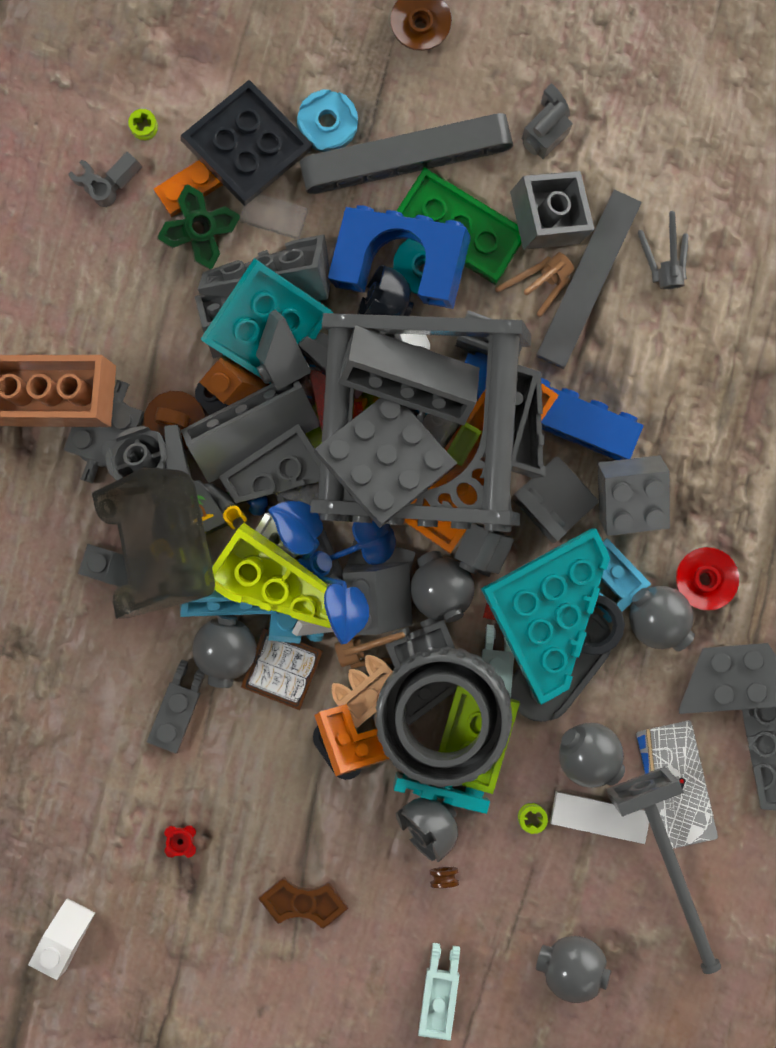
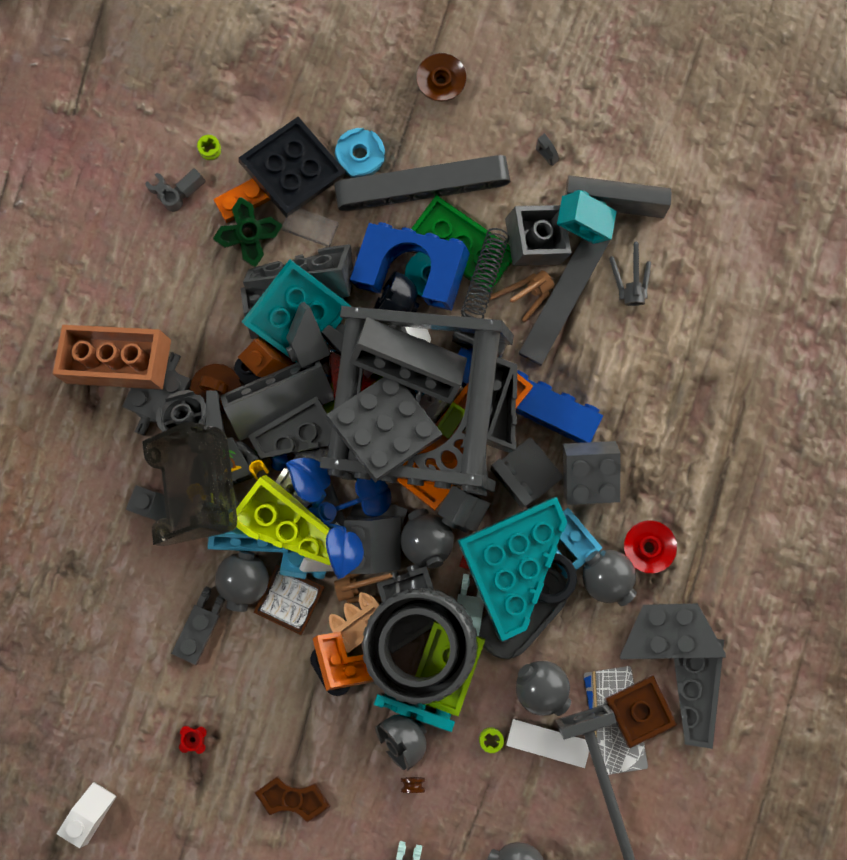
camera: 10 degrees right, 5 degrees down
dark grey brick [521,102,573,159] -> none
none -> dark grey piece [461,228,510,319]
none -> teal brick [557,190,617,244]
none -> dark grey brick [565,175,672,218]
none -> reddish brown tile [604,675,677,748]

